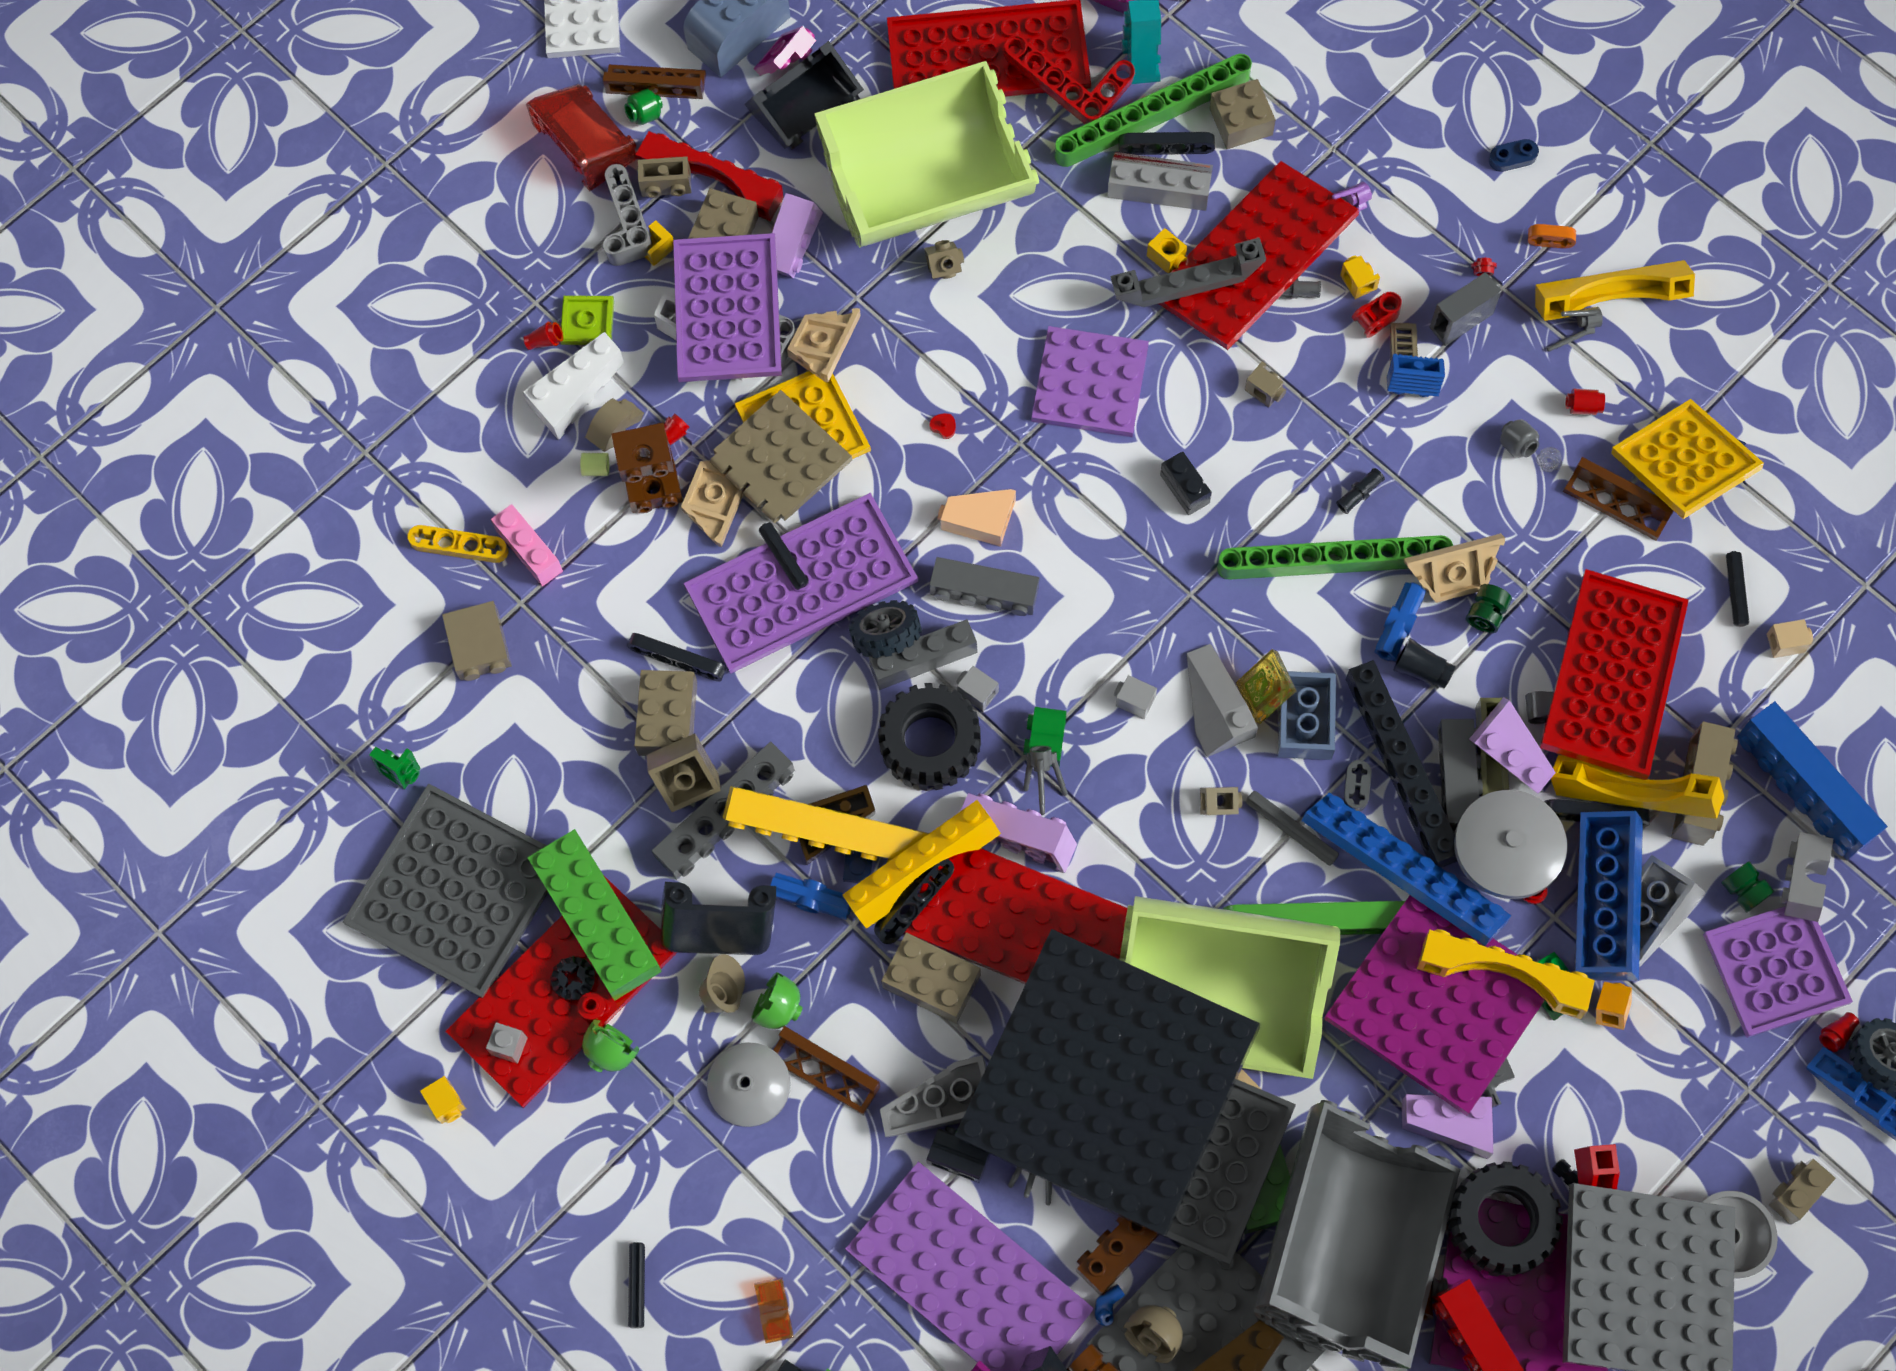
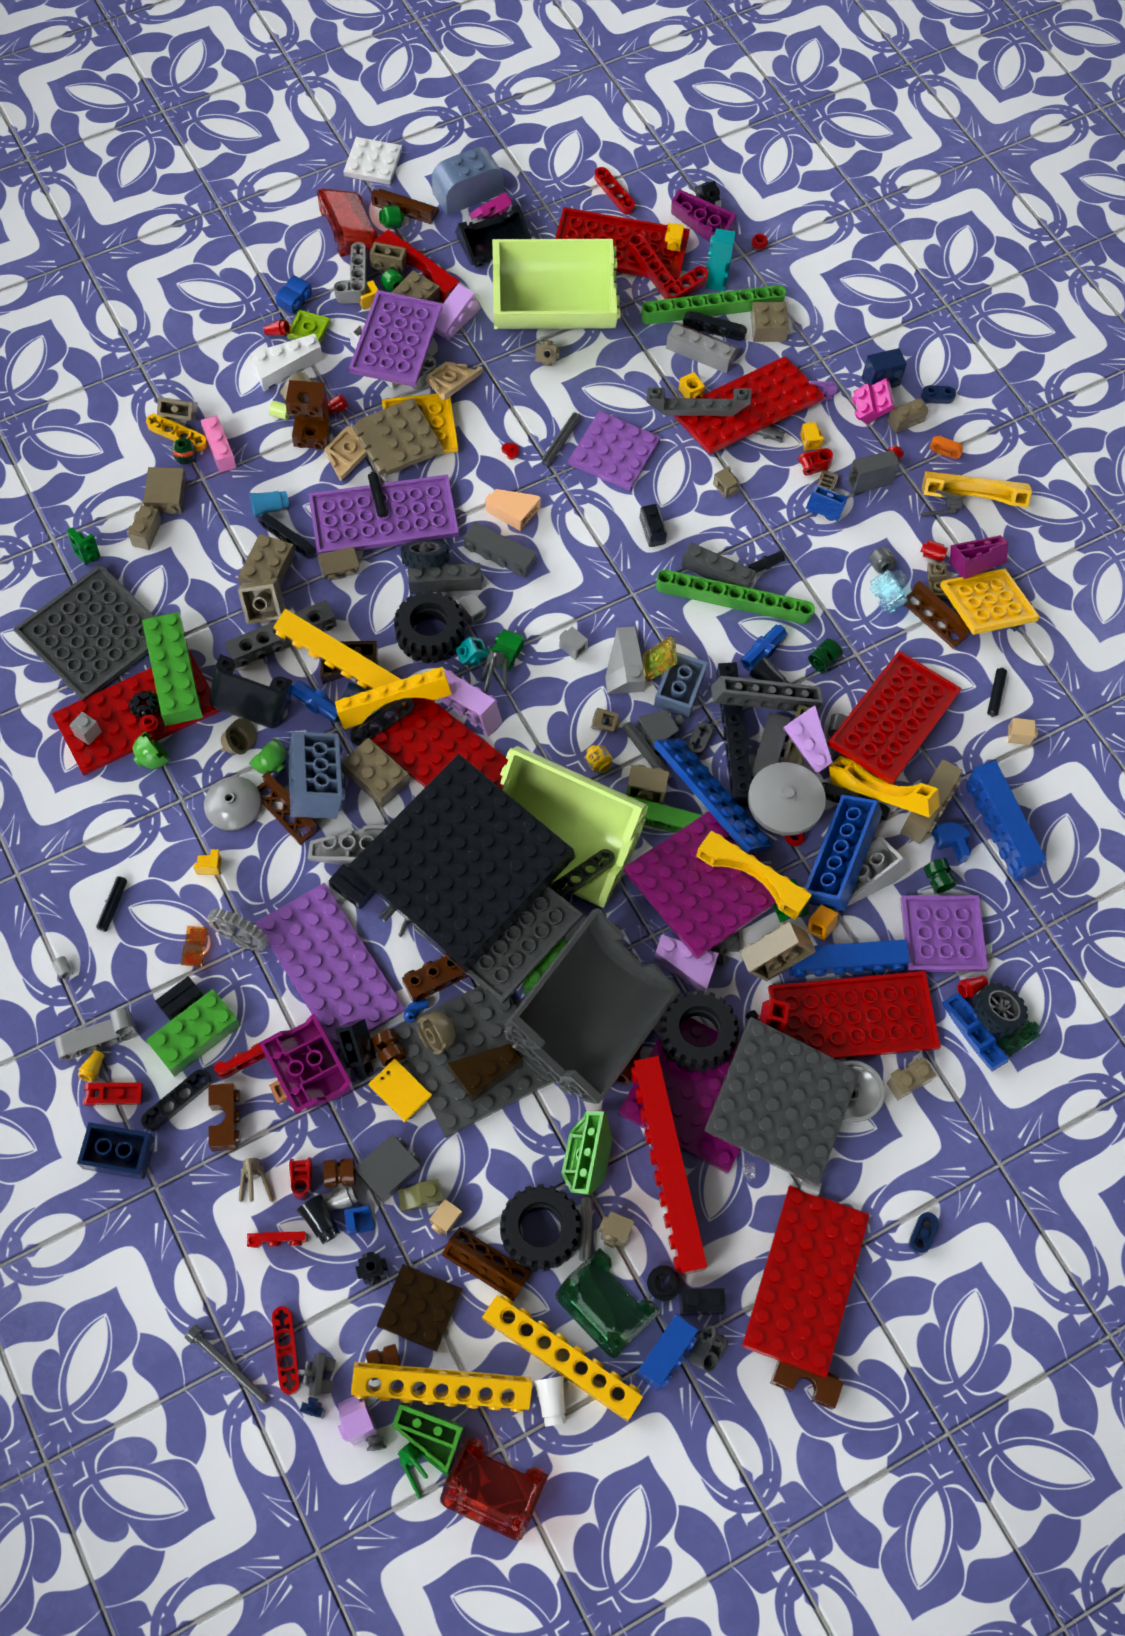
camera: 10 degrees right, 5 degrees down
yellow brick [420,1076,466,1124] -> none
tan wing [1404,533,1505,603] -> none
light grey arch [1781,832,1833,922] -> none
none -> dark tan brick [127,505,162,550]
none -> dark tan brick [157,397,198,420]
none -> dark green head [172,438,196,465]
none -> yellow panel [194,849,222,875]
none -> light grey gear [207,908,269,952]
none -> dark azure plant [250,491,289,517]
none -> blue brick [275,275,312,314]
none -> sand blue brick [288,731,345,819]
none -> dark tan brick [317,546,360,581]
none -> green head [381,269,404,293]
none -> teal brick [456,637,489,667]
none -> dark grey axle [542,412,581,466]
none -> black beam [552,849,615,899]
none -> yellow head [585,745,613,773]
none -> dark tan brick [626,764,669,804]
none -> dark grey torso [637,710,685,753]
none -> yellow brick [665,222,684,251]
none -> dark grey brick [682,542,756,588]
none -> dark grey brick [711,676,823,712]
none -> dark tan brick [740,922,816,981]
none -> red plate [768,971,941,1059]
none -> blue brick [788,940,910,978]
none -> dark pink plate [852,378,895,424]
none -> dark blue brick [861,348,907,388]
none -> clear light blue brick [870,570,909,613]
none -> dark tan brick [887,398,929,433]
none -> dark tan slope [927,563,948,599]
none -> blue brick [931,822,971,863]
none -> magenta wedge [950,535,1008,579]

